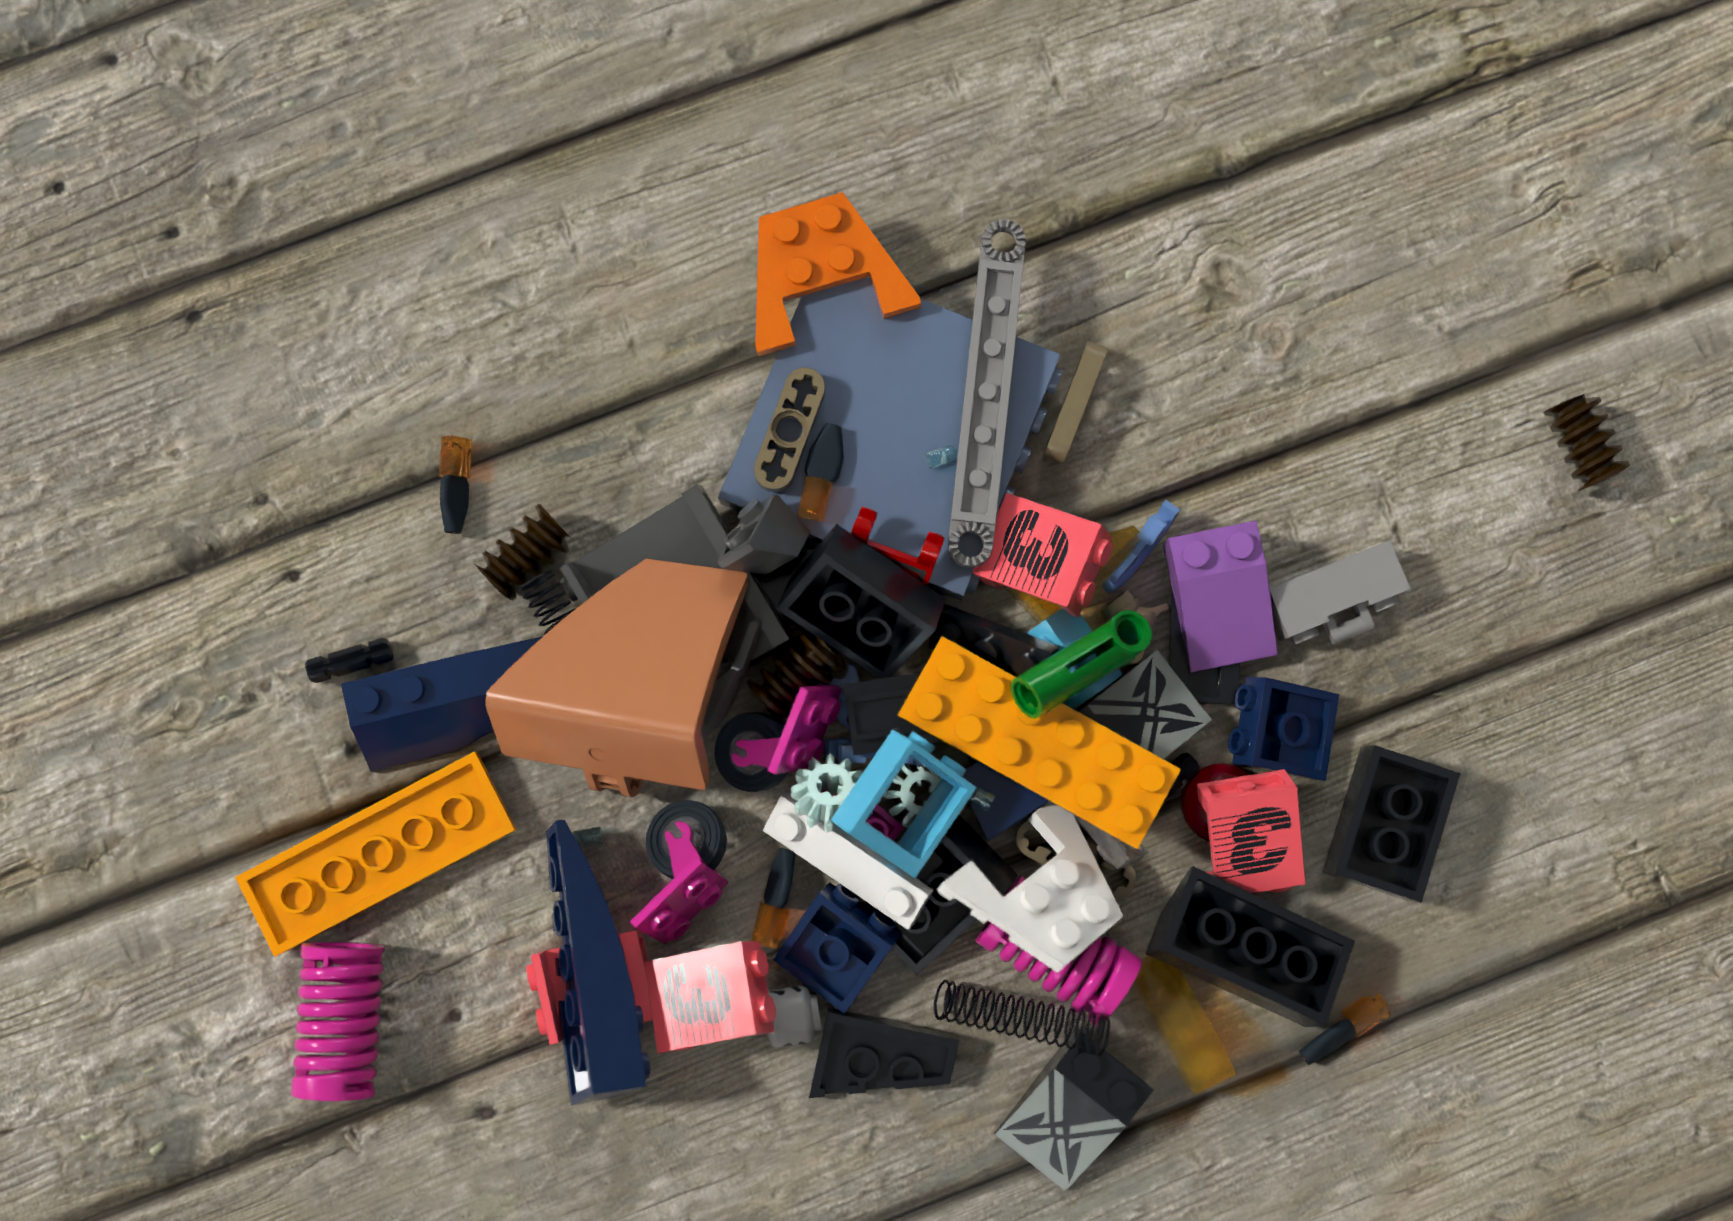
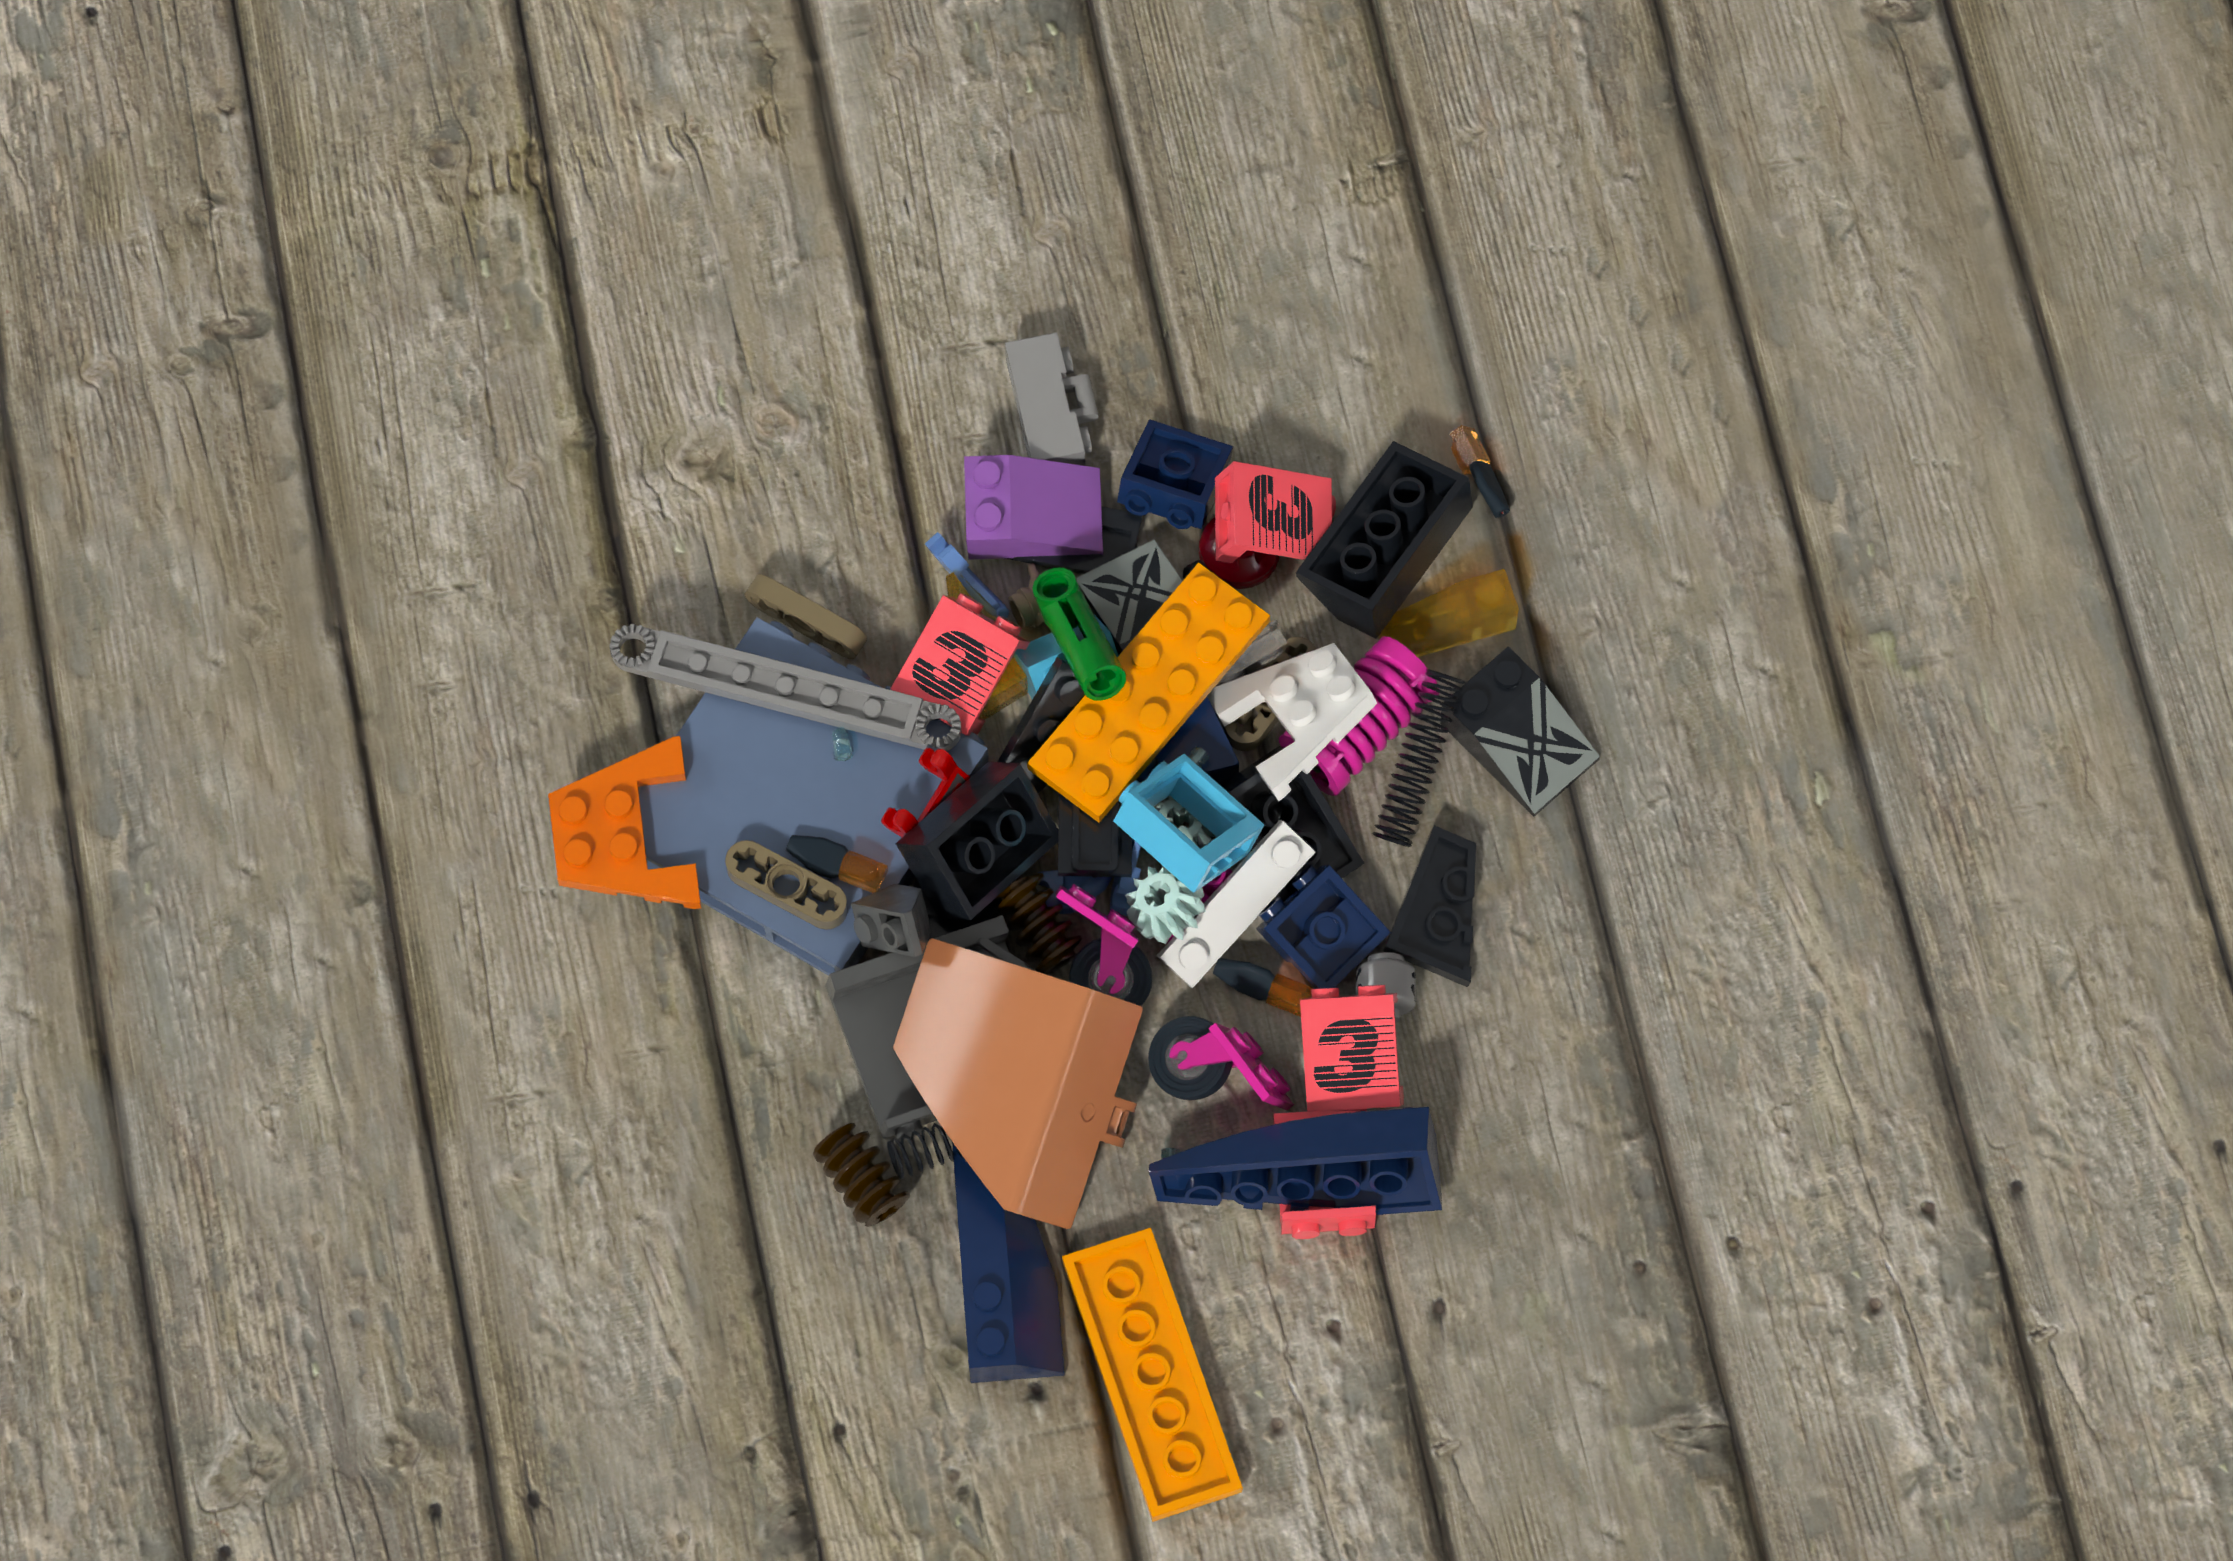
camera: 75 degrees left, 15 degrees down
dark pink piece [291,942,385,1101] -> none
black axle [305,638,394,683] -> none
piece [439,435,472,534] -> none
black brick [1322,745,1461,903] -> none
dark brown piece [1543,394,1630,491] -> none

